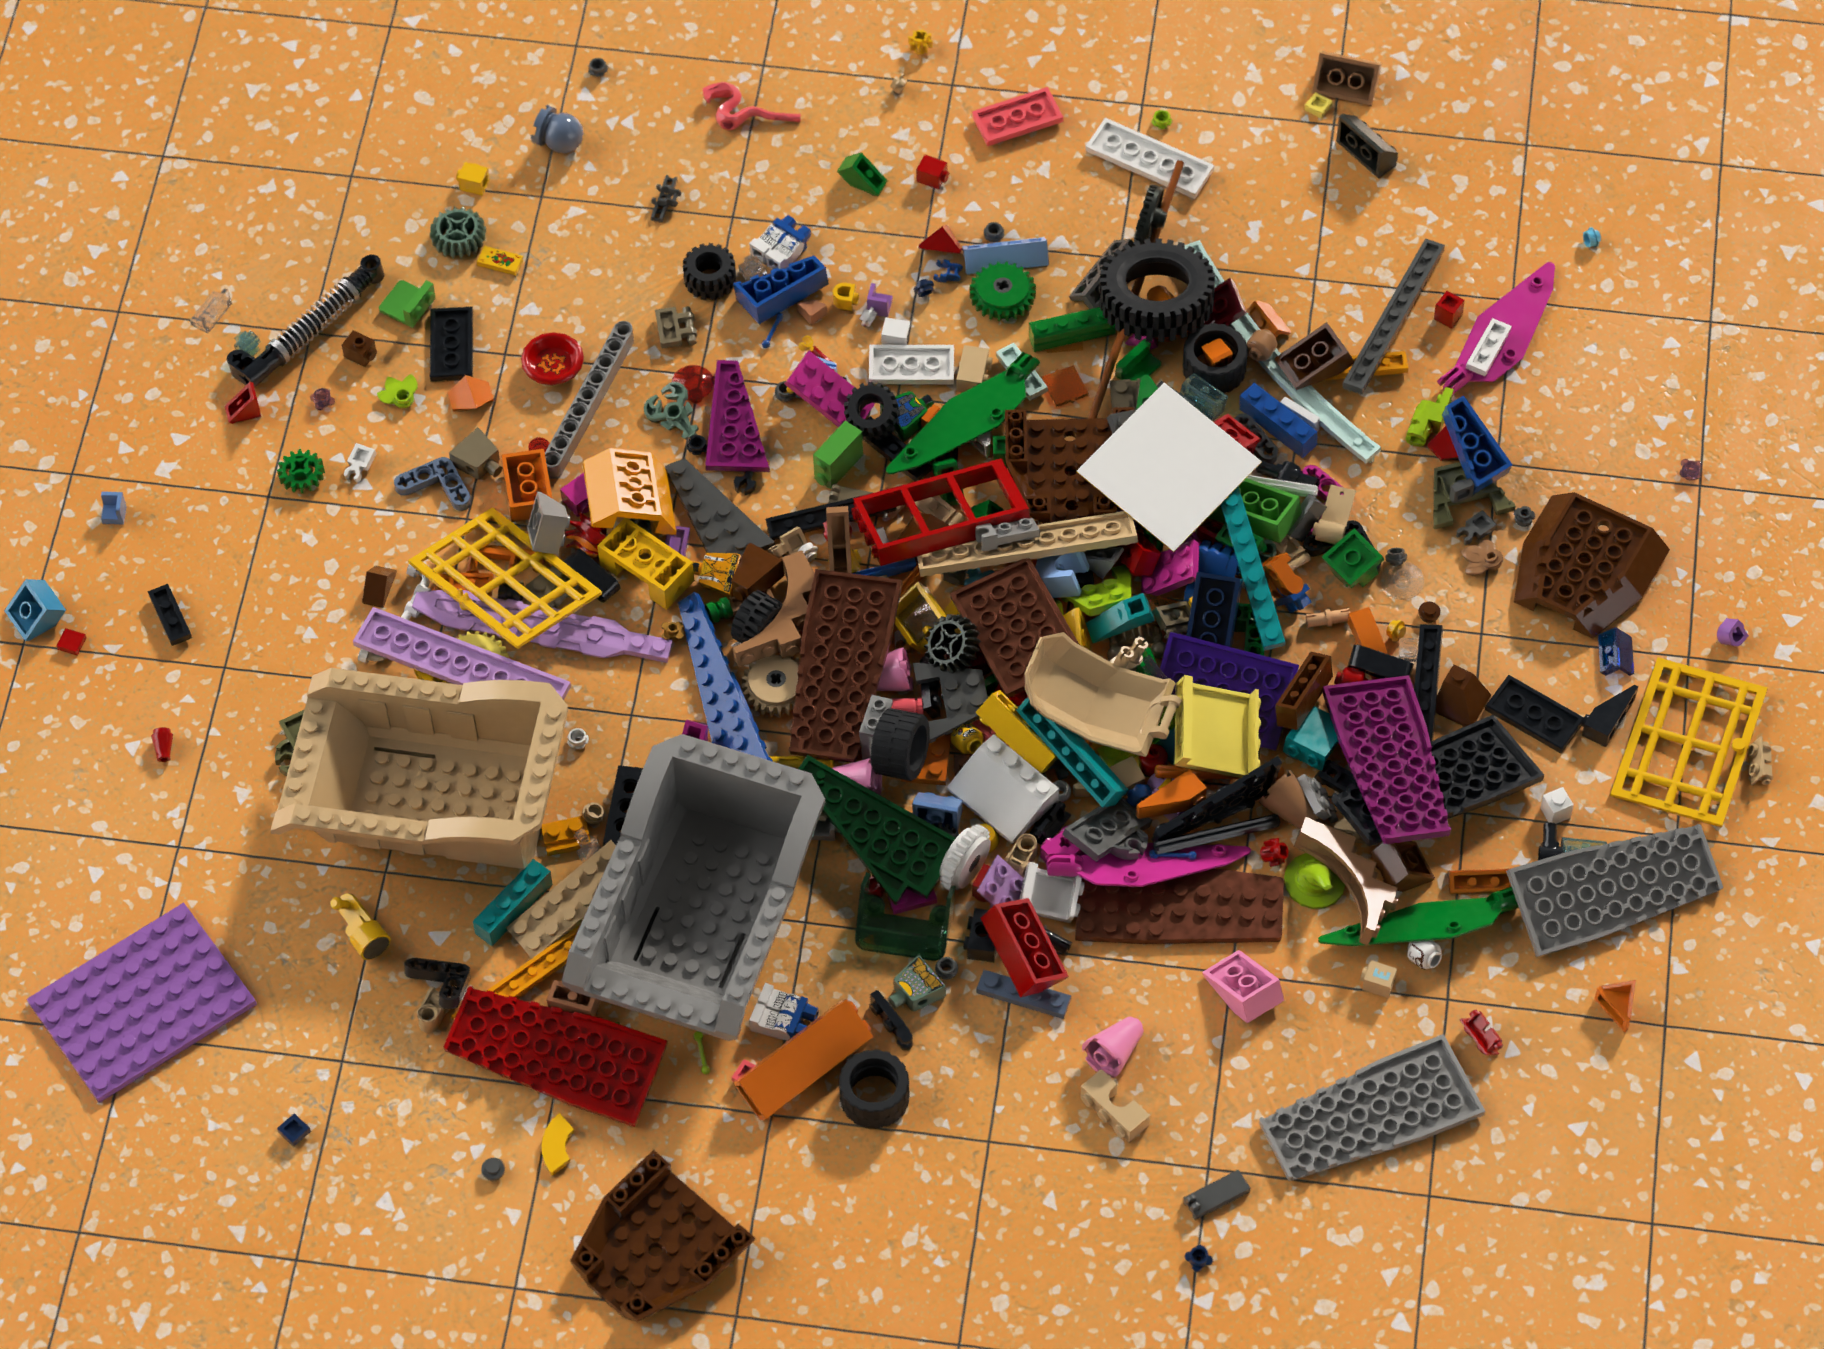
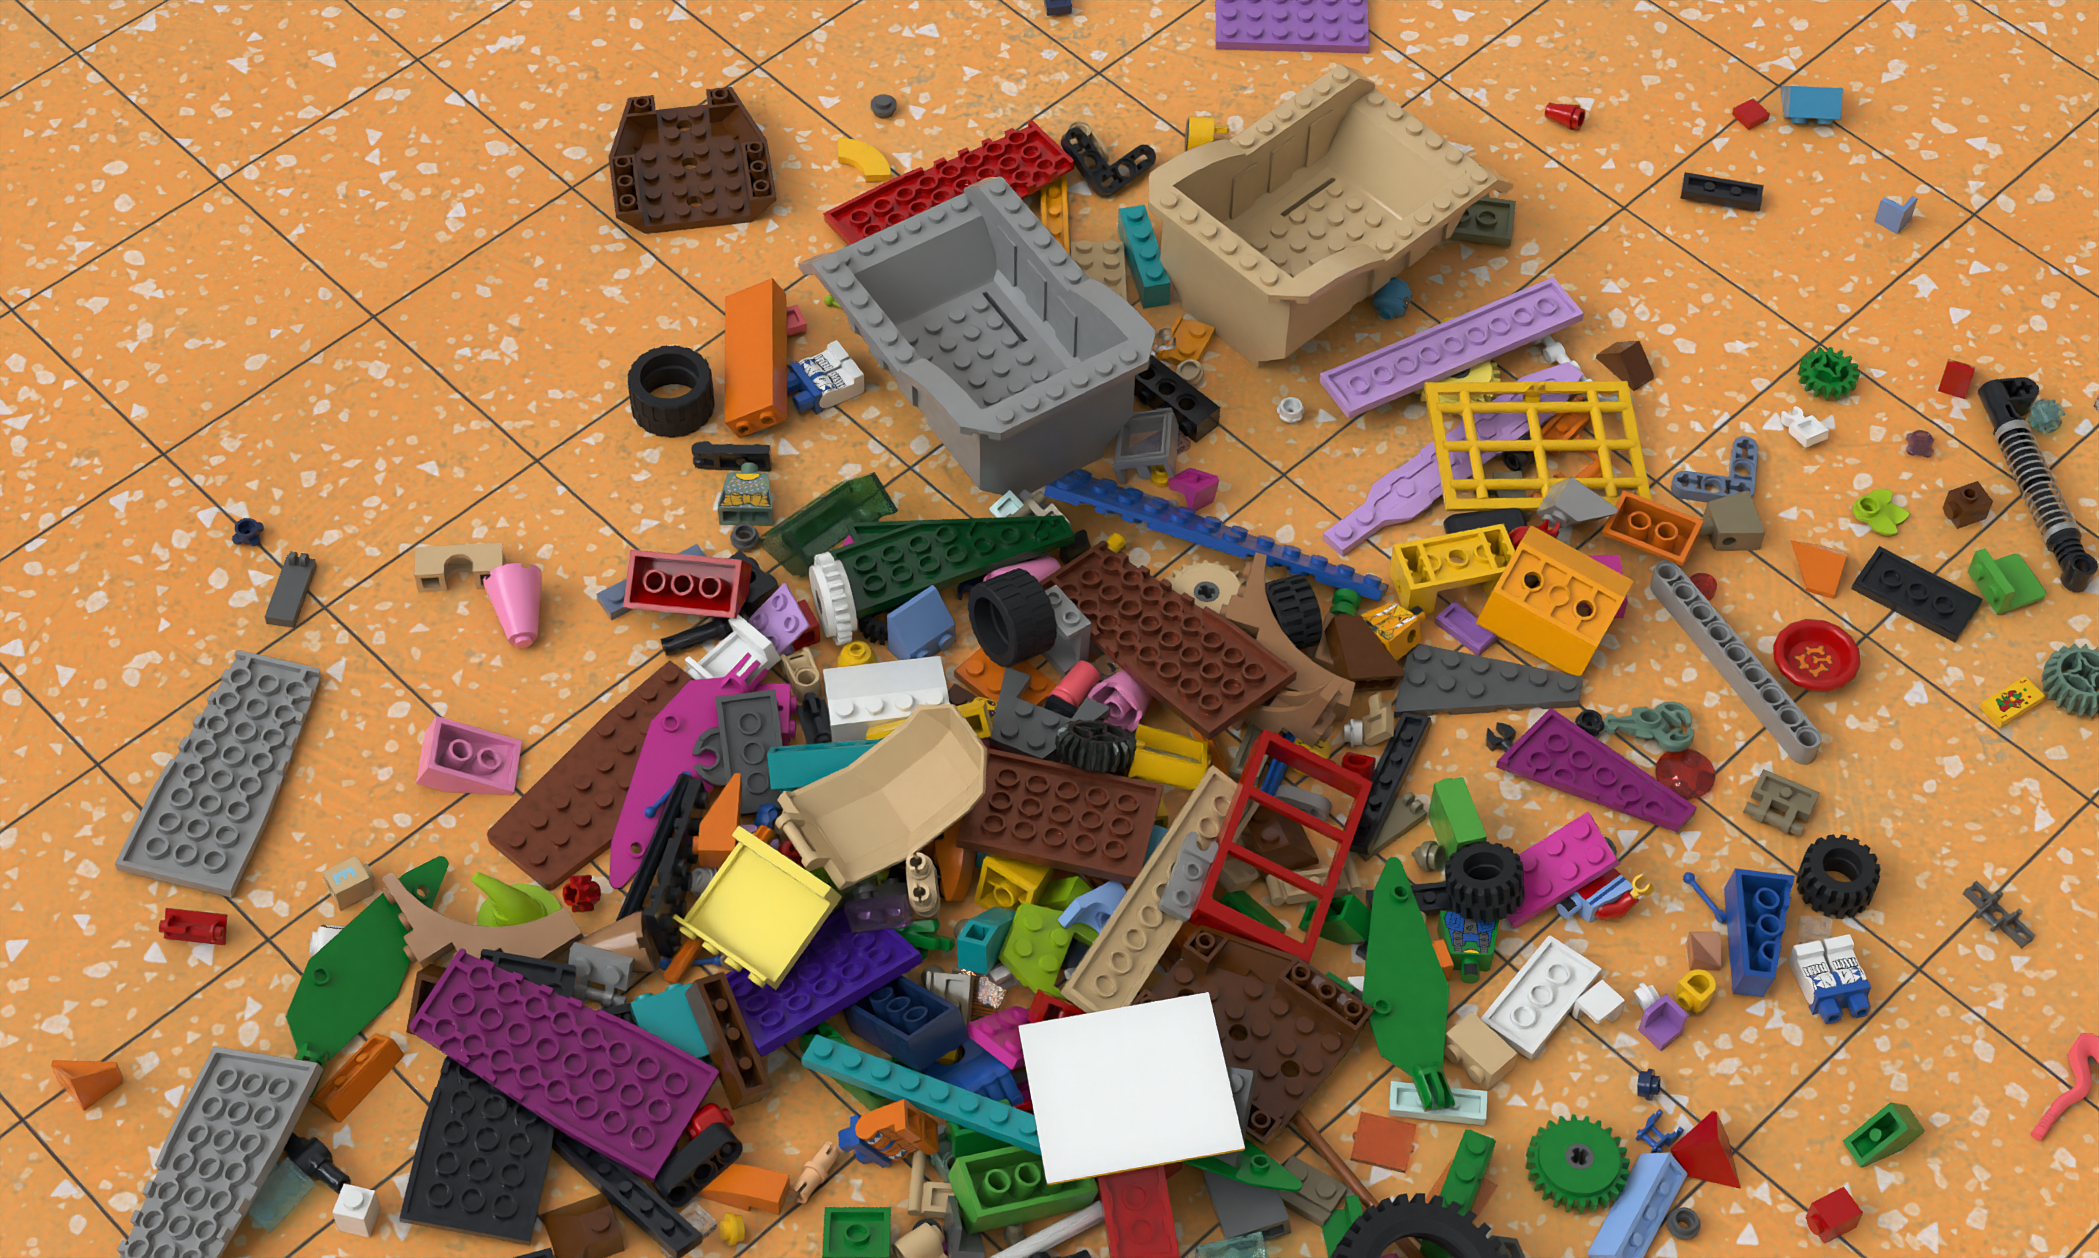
camera: 125 degrees right, 5 degrees down
pearl gold plate [662,622,684,642] -> none
none -> dark tan plate [1412,841,1445,871]

